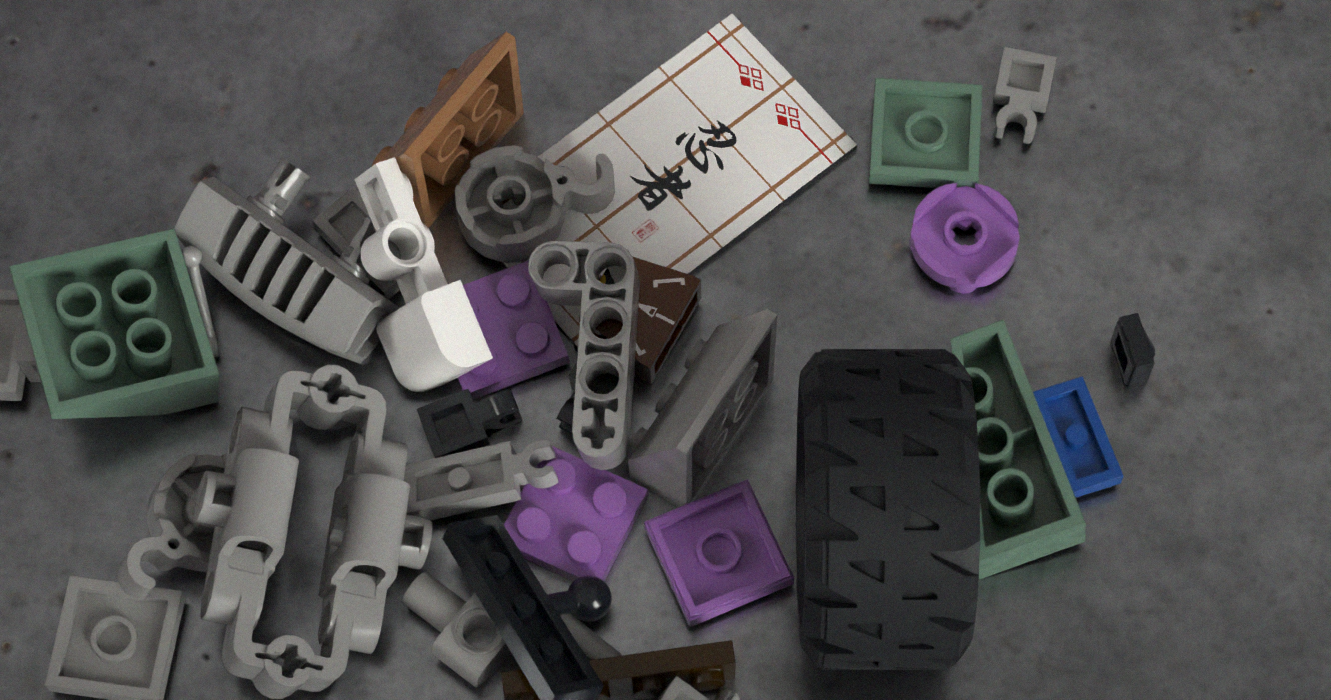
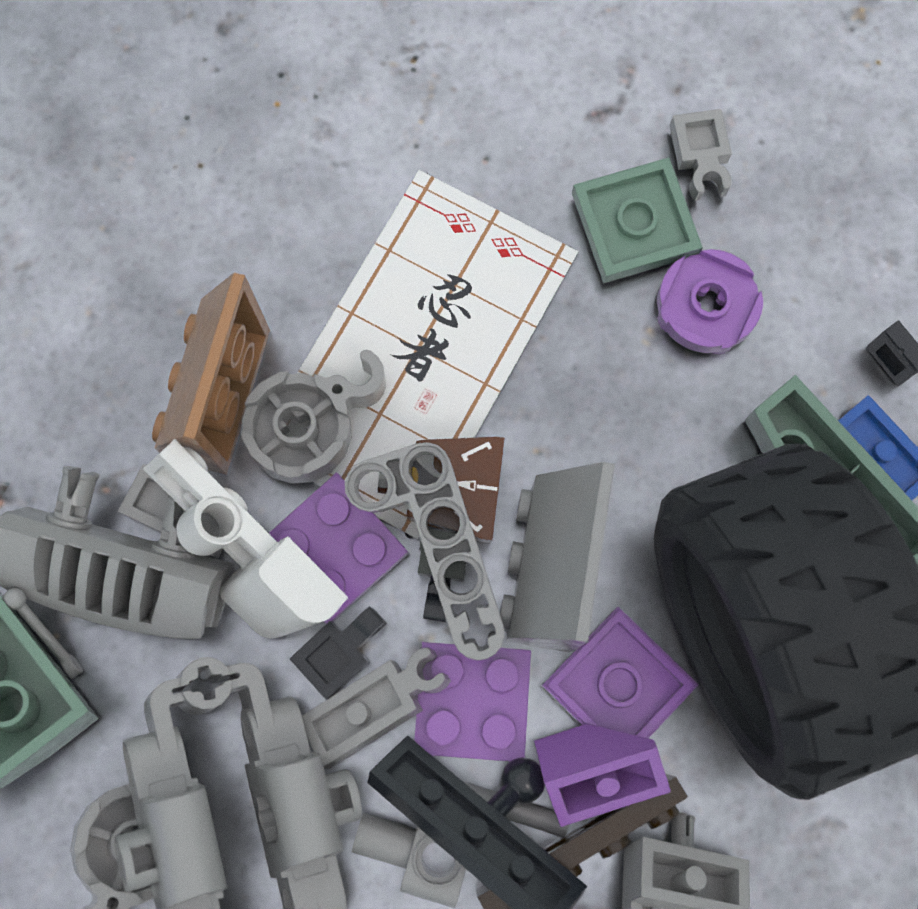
camera: 25 degrees left, 10 degrees up
none -> medium lavender slope [534,723,671,827]

